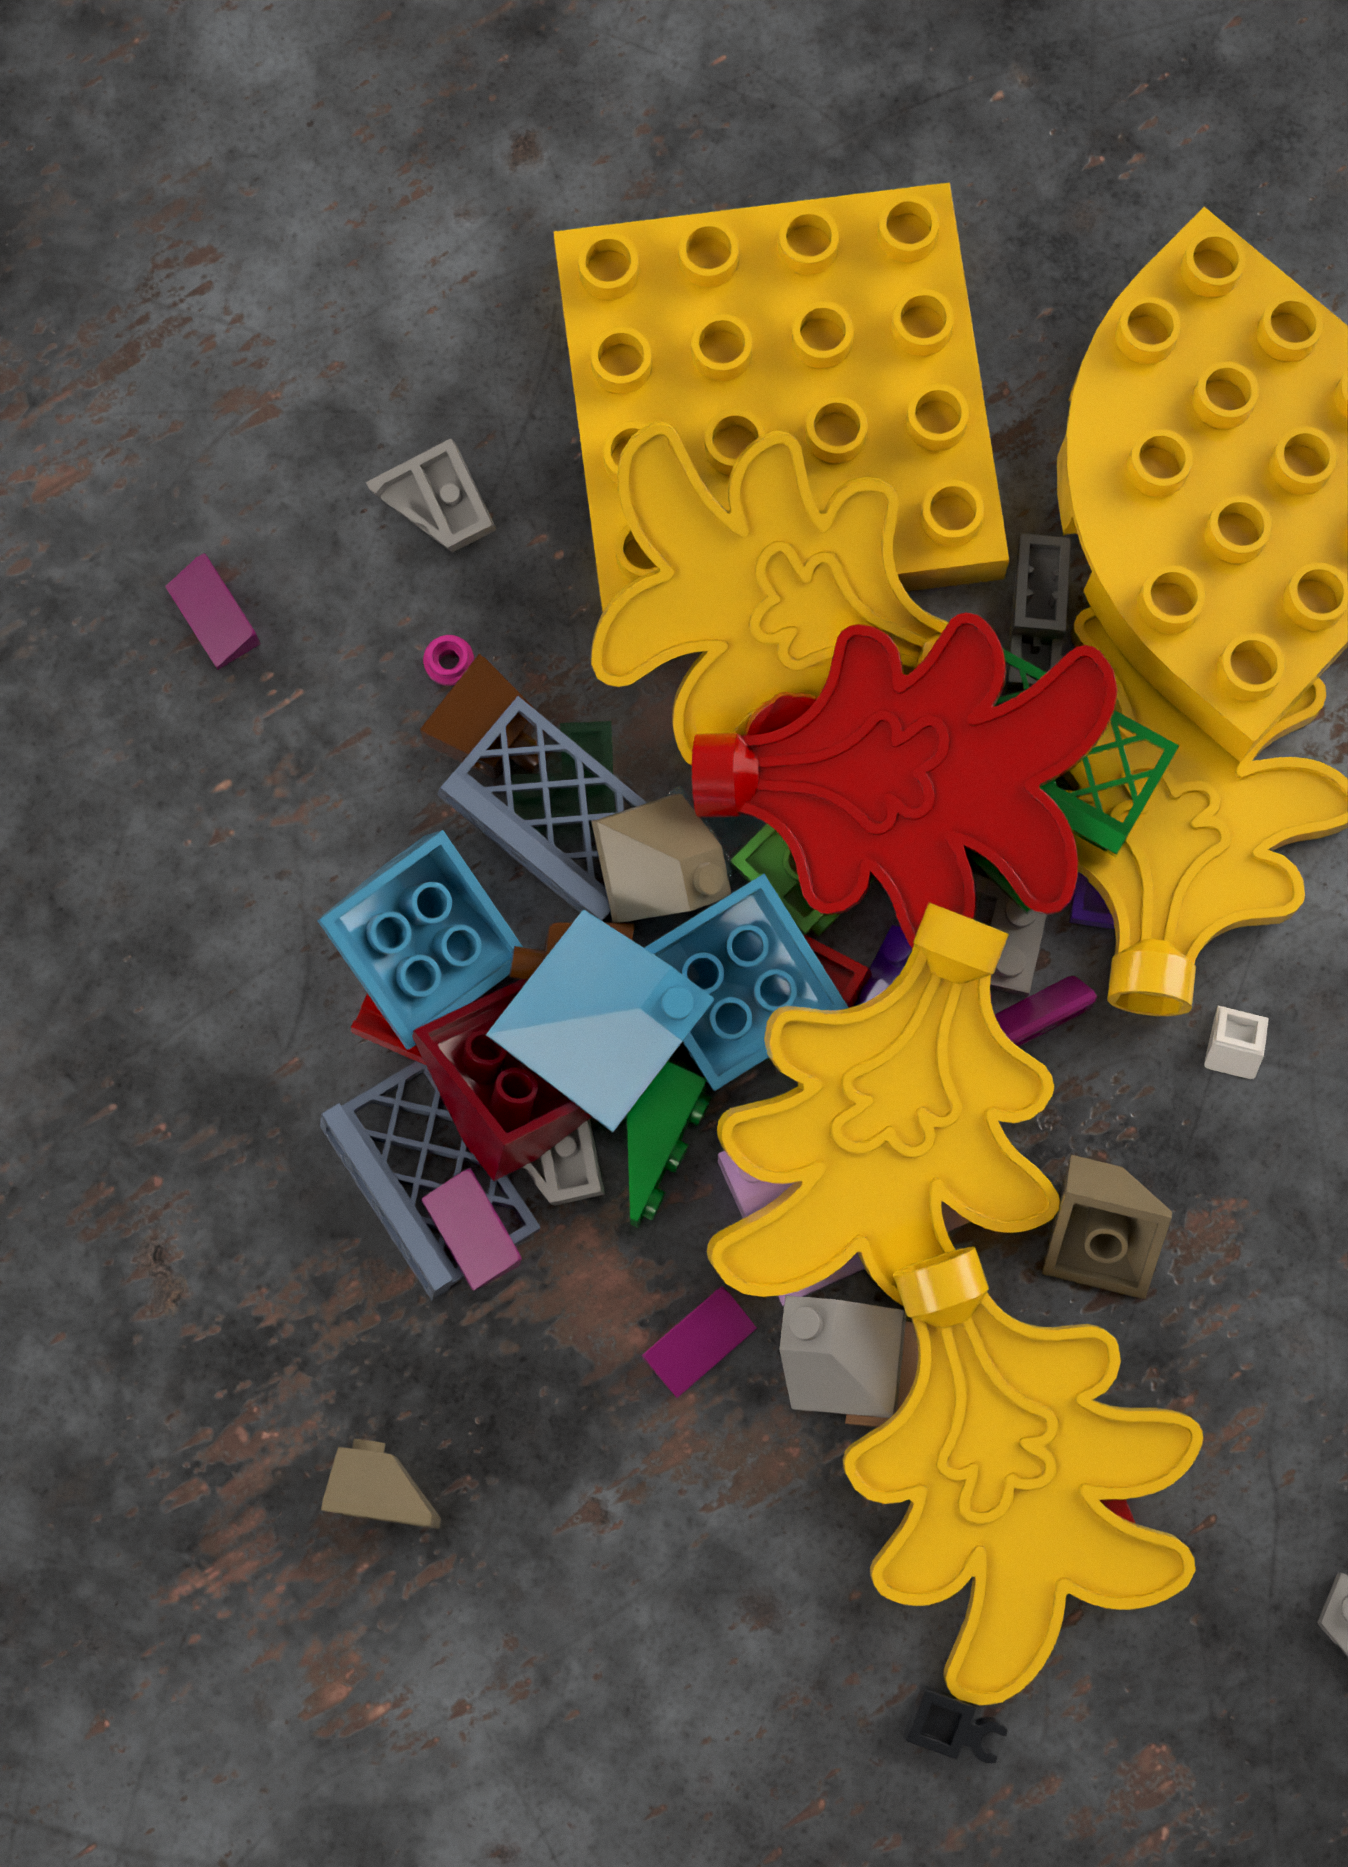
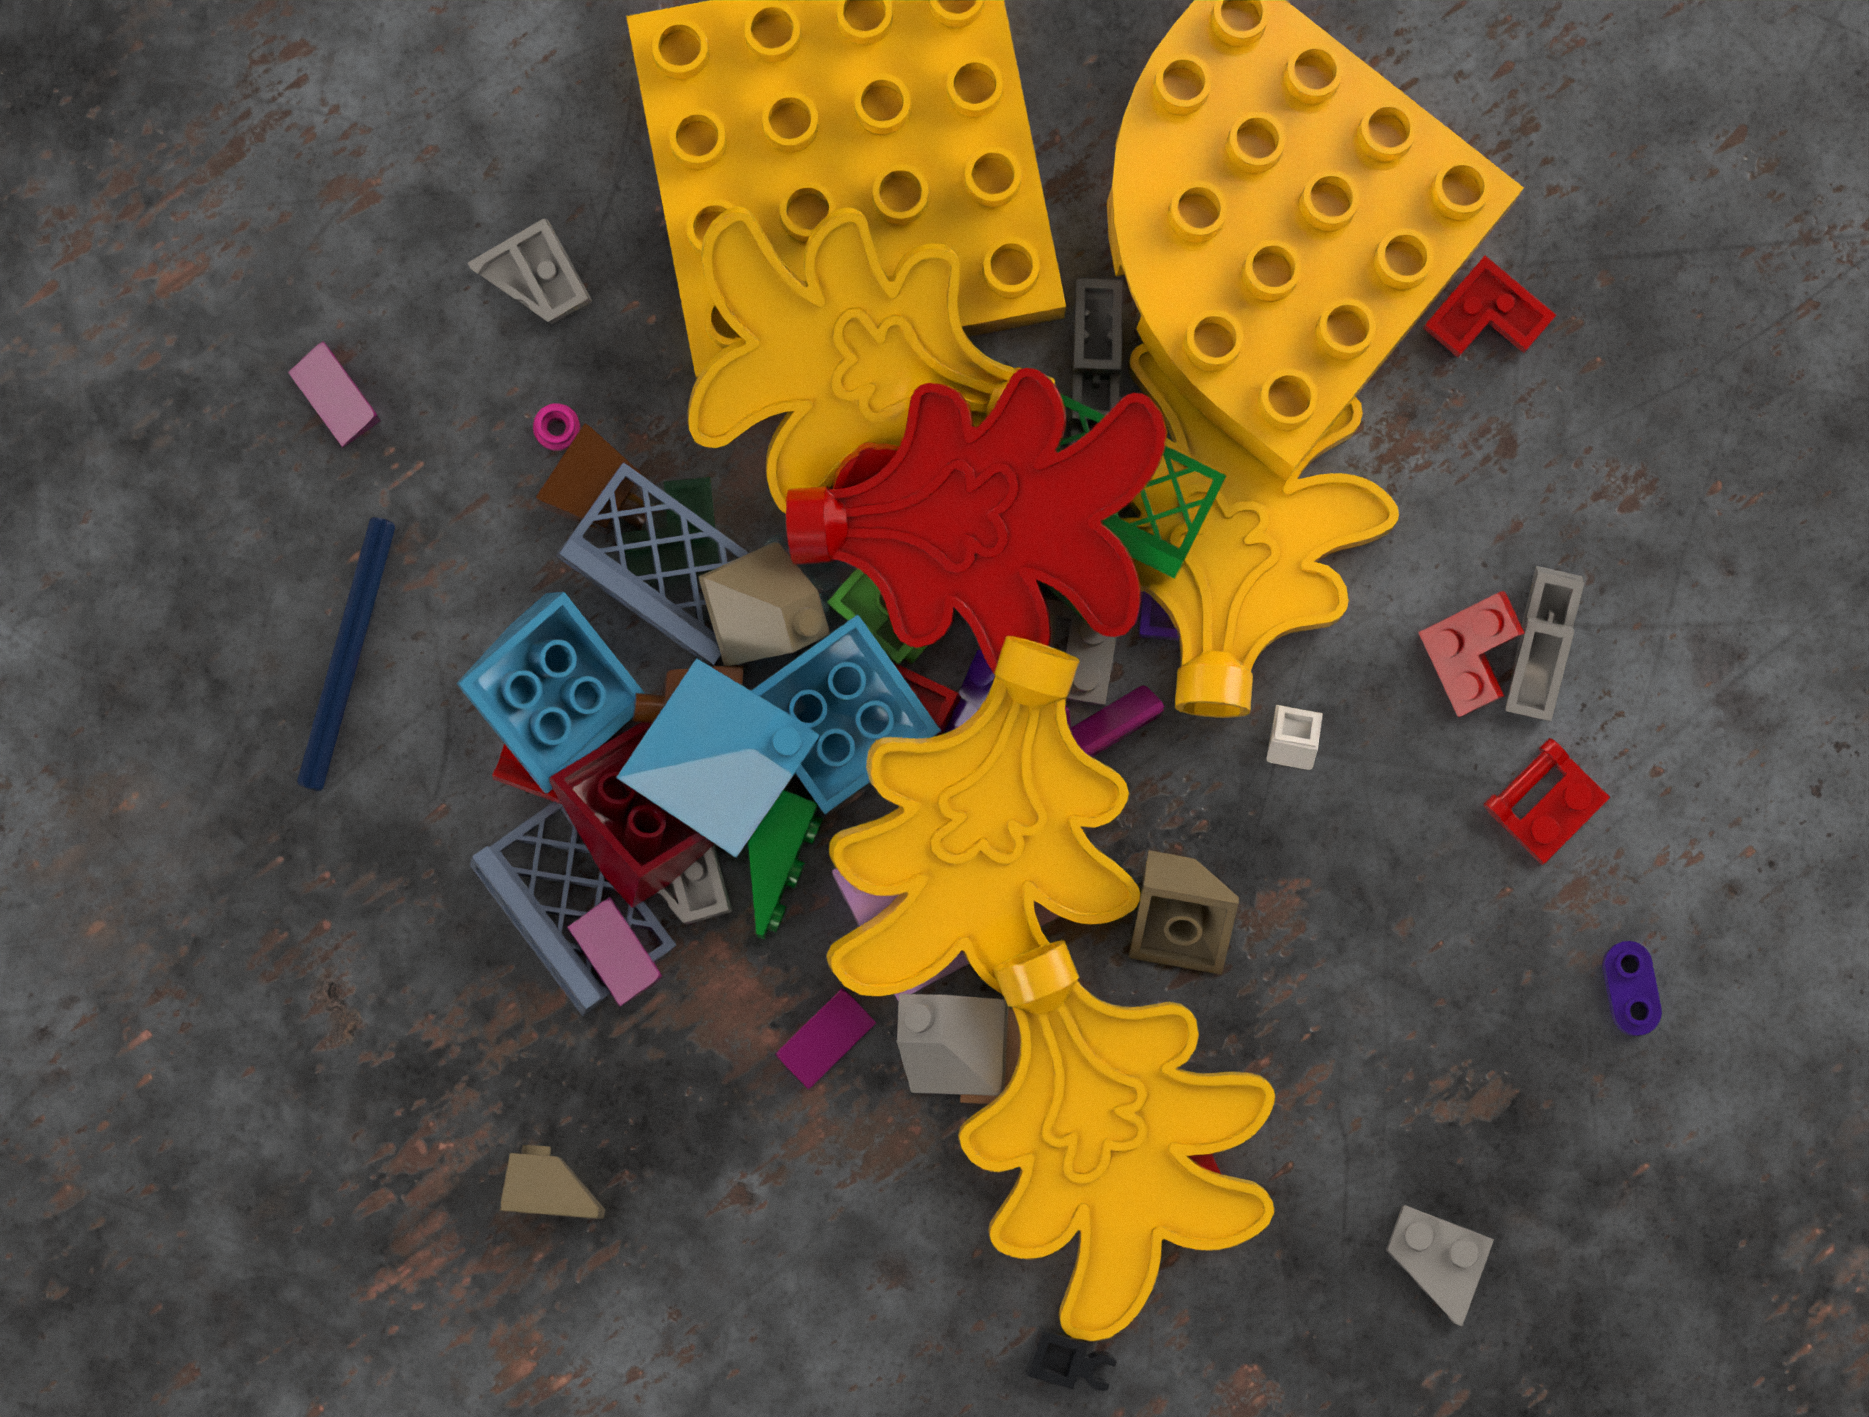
camera: 10 degrees left, 5 degrees up
none -> dark blue axle [297,517,395,791]

